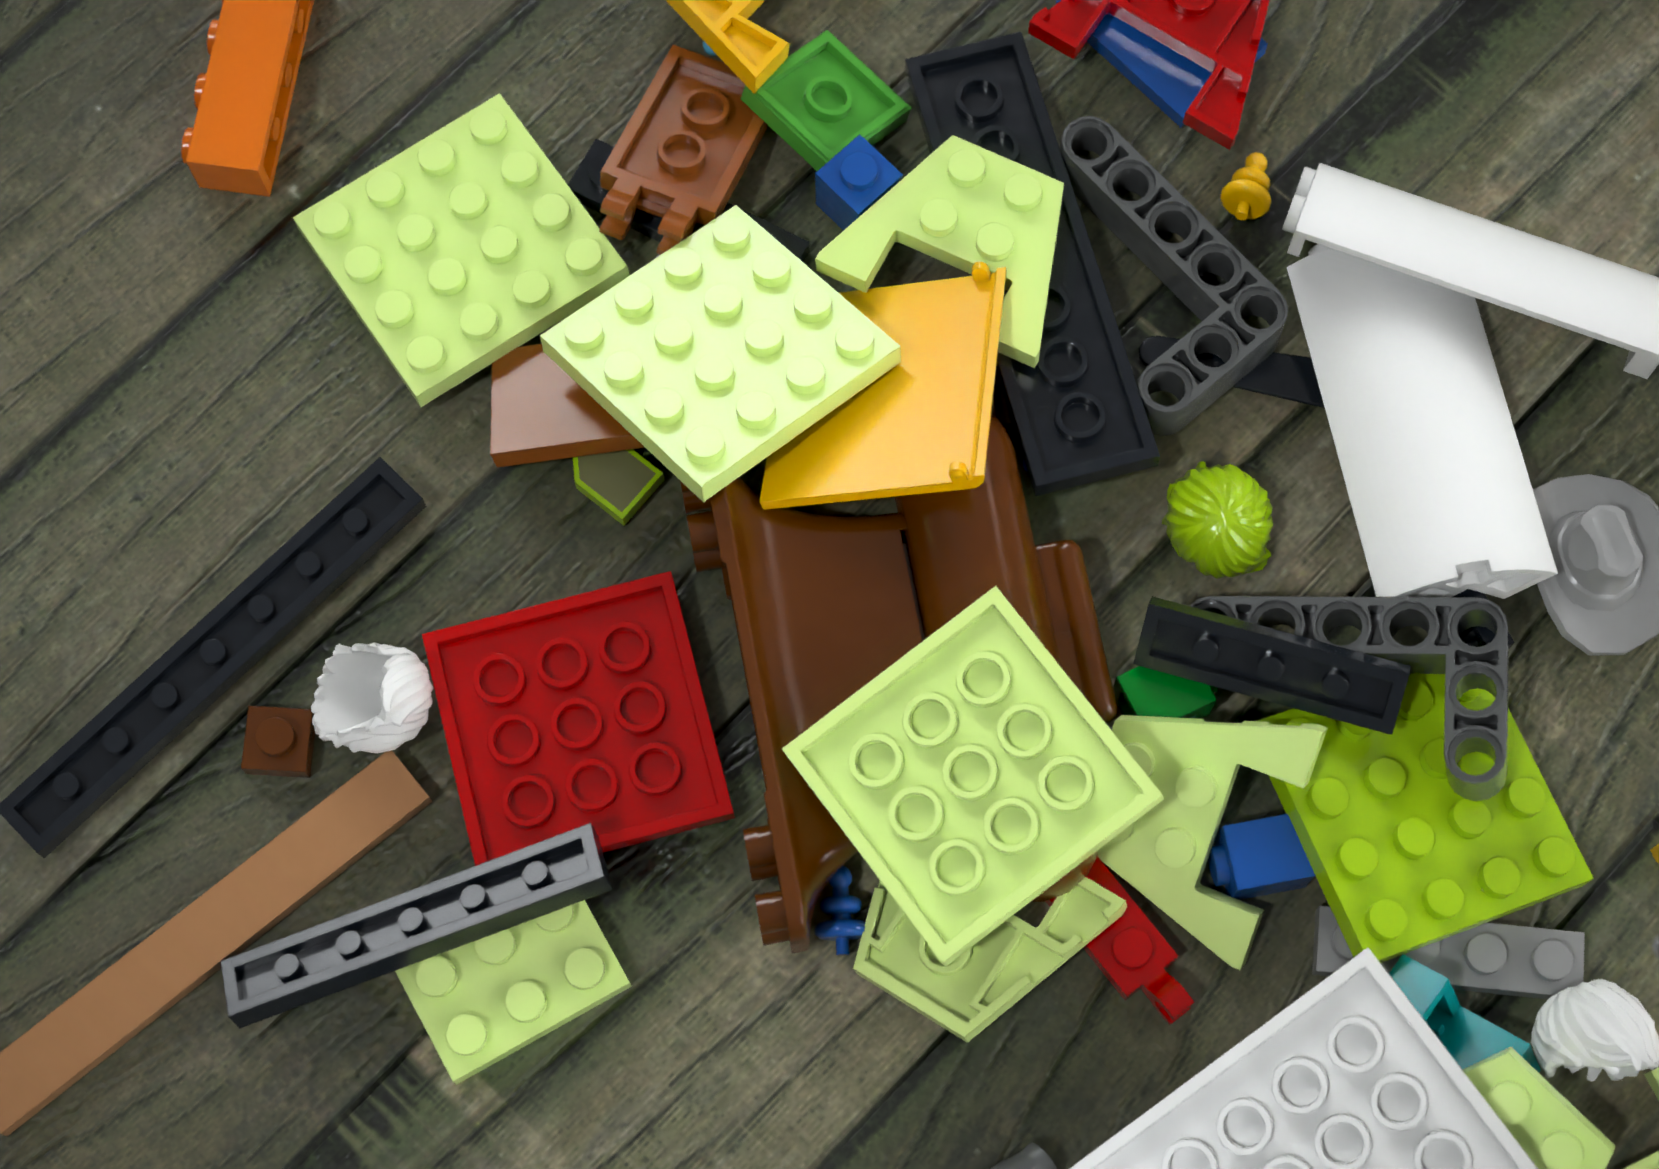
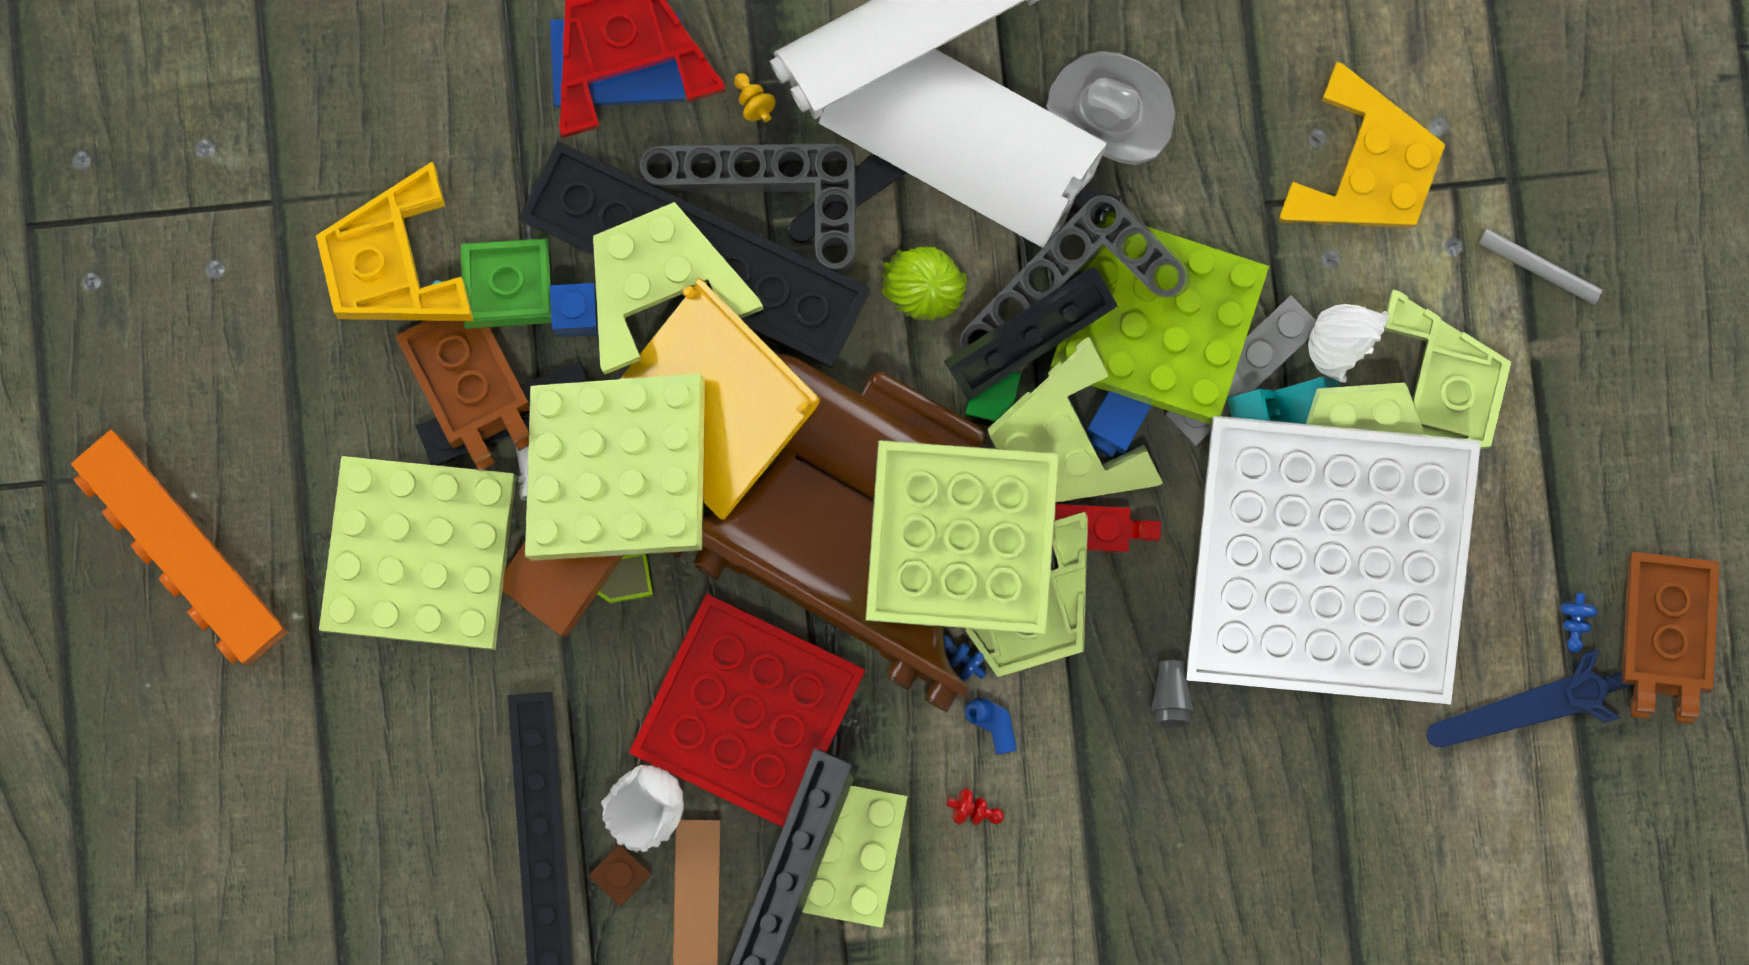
camera: 55 degrees left, 10 degrees up
none -> red hair [946,788,1004,825]
none -> blue arm [964,698,1017,755]

